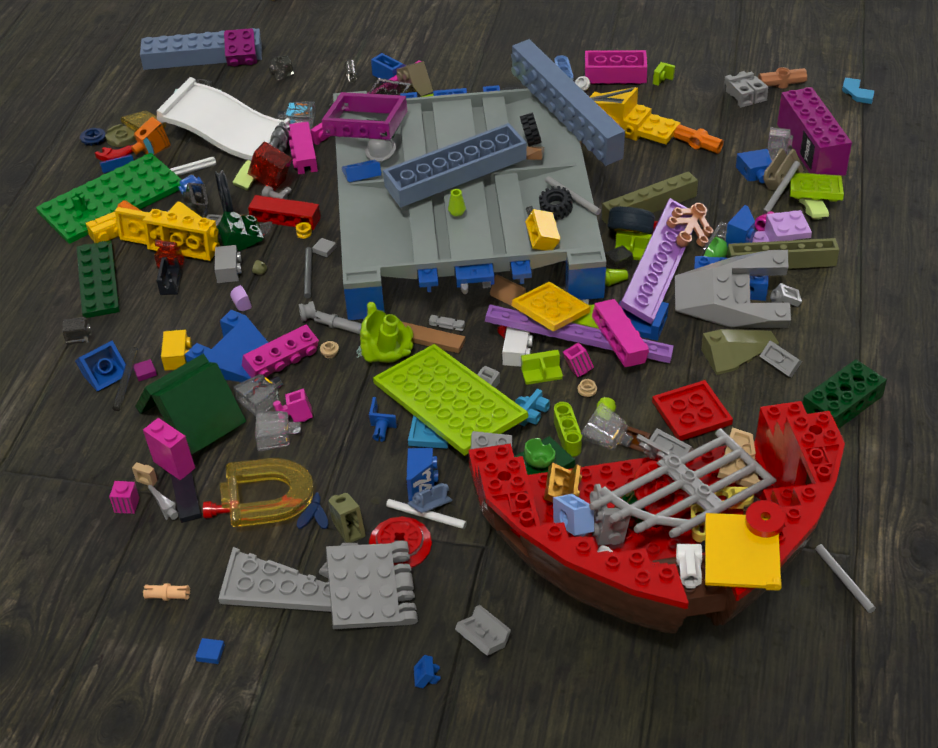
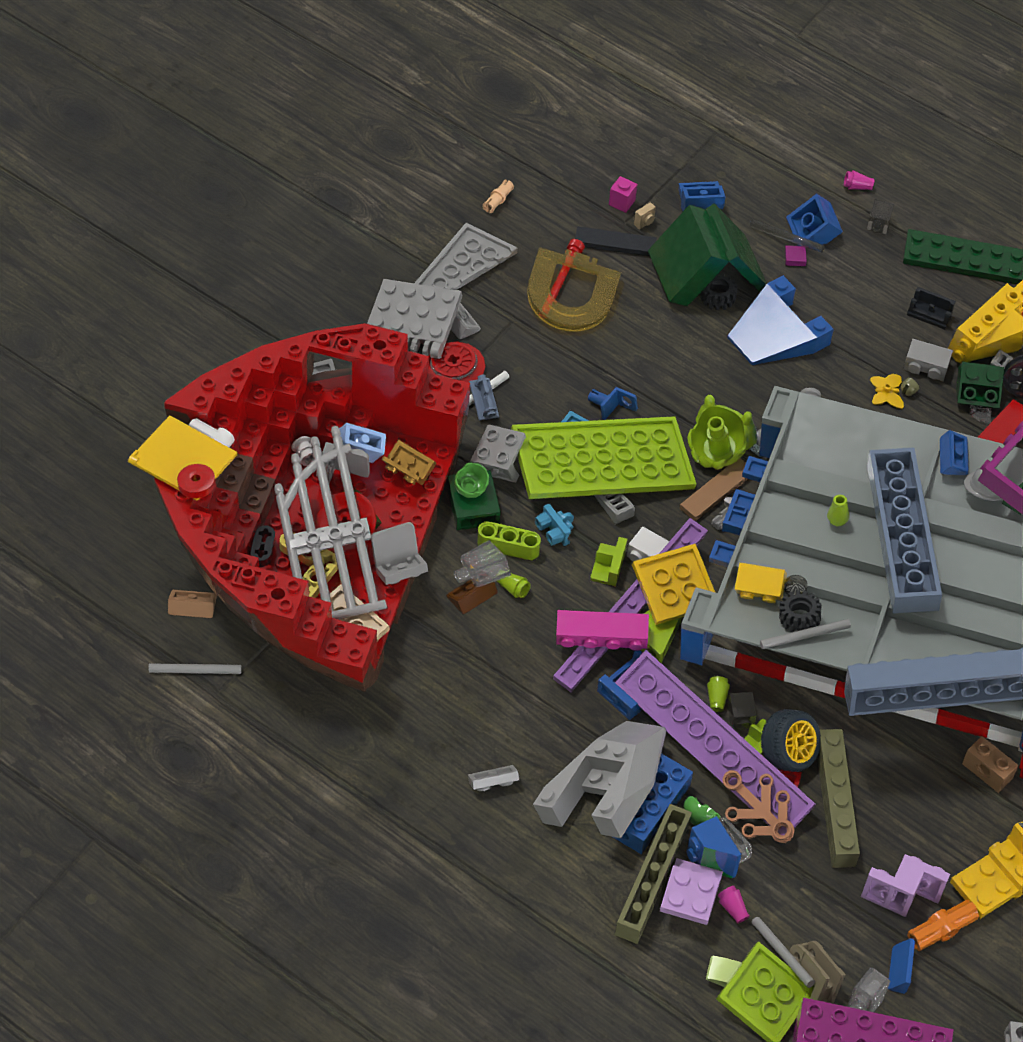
camera: 110 degrees right, 10 degrees up
dark pink brick [143,418,195,480] -> none
light grey piece [148,485,179,520] -> none
clear red brick [154,239,184,269] -> none
yellow brick [161,330,192,371] -> none
blue tile [196,638,225,664] -> none
lavender brick [230,285,252,311] -> none
clear torso [233,374,283,419] -> none
dark pink brick [242,324,319,381] -> none
clear torso [255,410,301,451] -> none
dark pink brick [273,389,313,424] -> none
dark blue piece [297,492,329,529] -> none
tan plate [320,341,339,358] -> none
olive torso [328,493,366,543] -> none
blue slope [407,448,438,502] -> none
blue tile [414,655,441,688] -> none
black tyre [519,112,542,146] -> none
medium nougat slope [526,146,544,160] -> none
dark pink brick [563,342,594,377] -> none
tan plate [578,379,597,397] -> none
red plate [652,380,733,441] -> none
olive wedge [701,329,779,375] -> none
blue torso [736,149,772,183] -> none
light grey bracket [770,283,802,307] -> none
dark green brick [803,359,887,429] -> none
none -> medium nougat slope [168,590,216,618]
none -> blue brick [678,181,725,211]
none -> dark pink cone [844,170,874,190]
none -> lavender bracket [861,854,950,917]
none -> yellow piece [870,374,904,409]
none -> blue slope [888,938,915,994]

